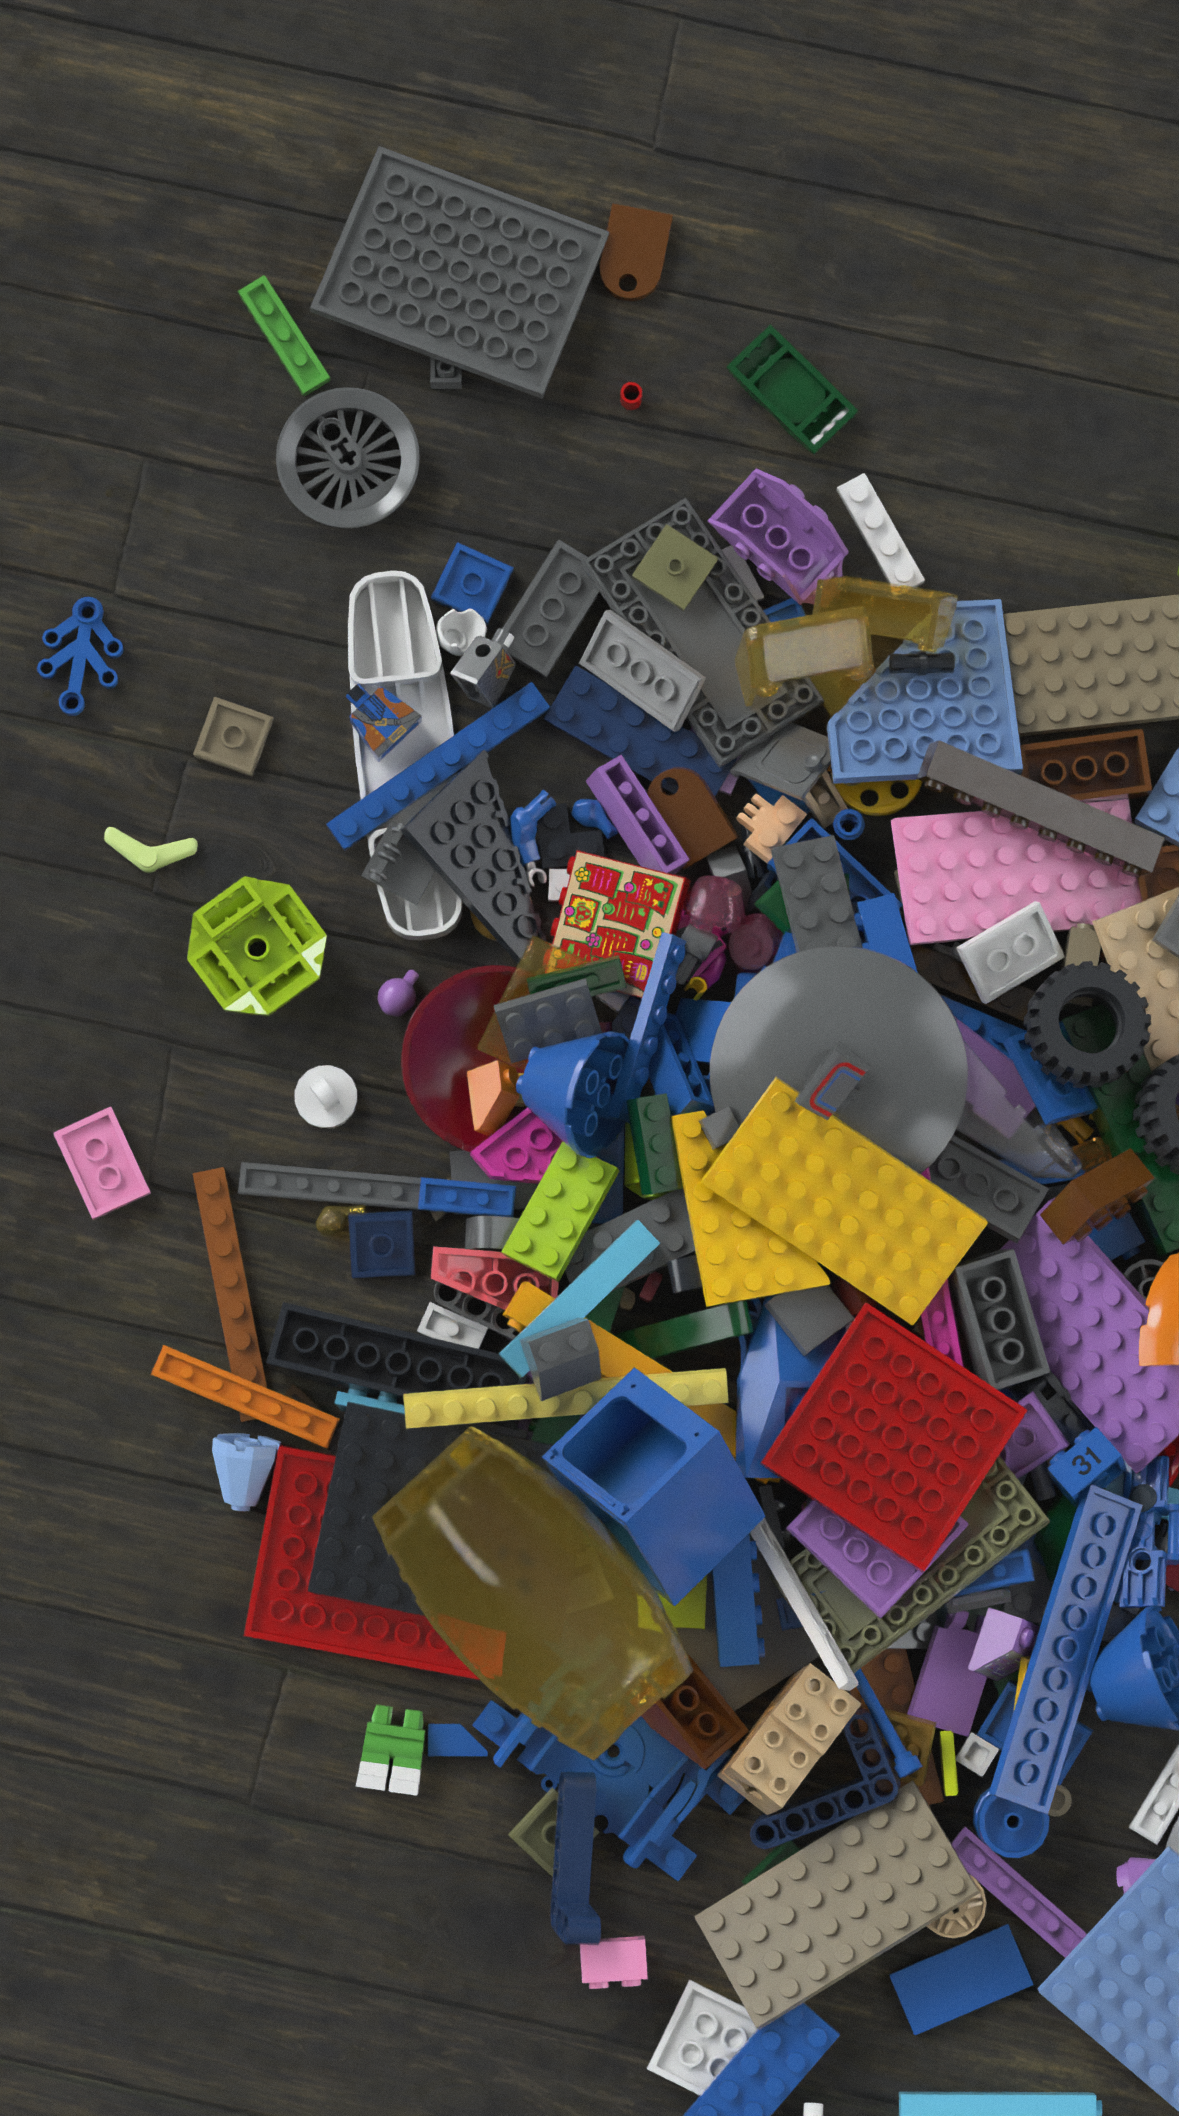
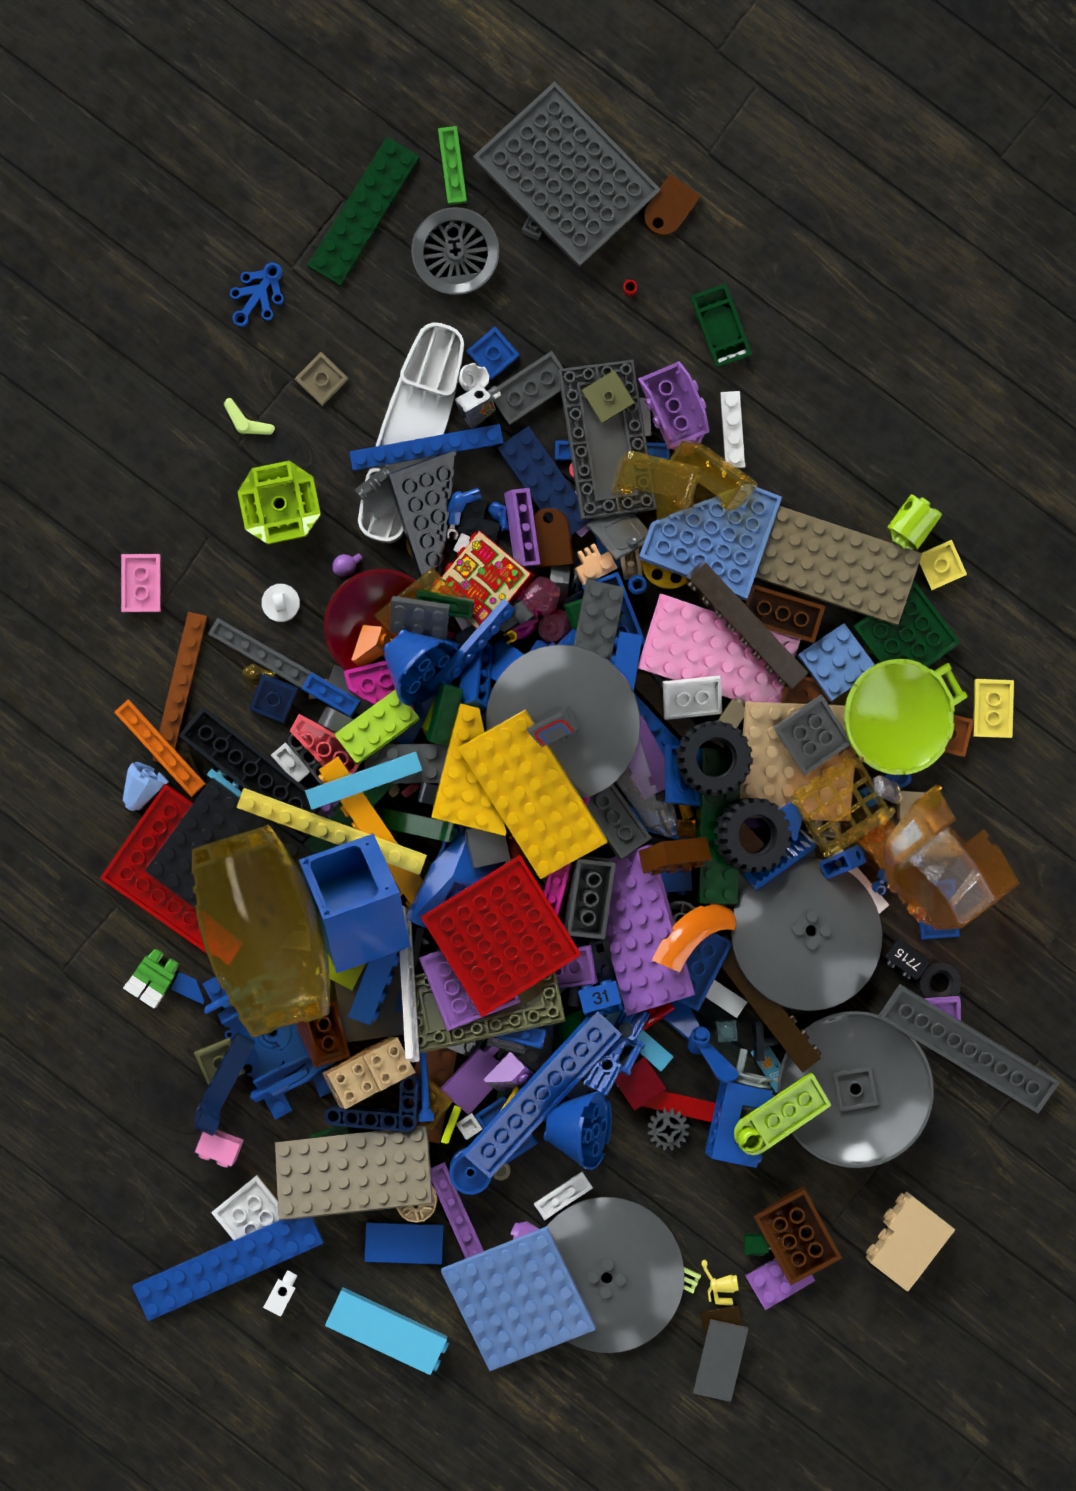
camera: 20 degrees right, 5 degrees up
torso [346,684,422,762] -> none
dark grey slope [520,1318,601,1401] -> none
light grey tile [579,610,706,732] -> none
dark grey tile [699,1106,739,1150] -> none
black pin [889,651,955,676] -> none
none -> dark green plate [307,137,419,286]

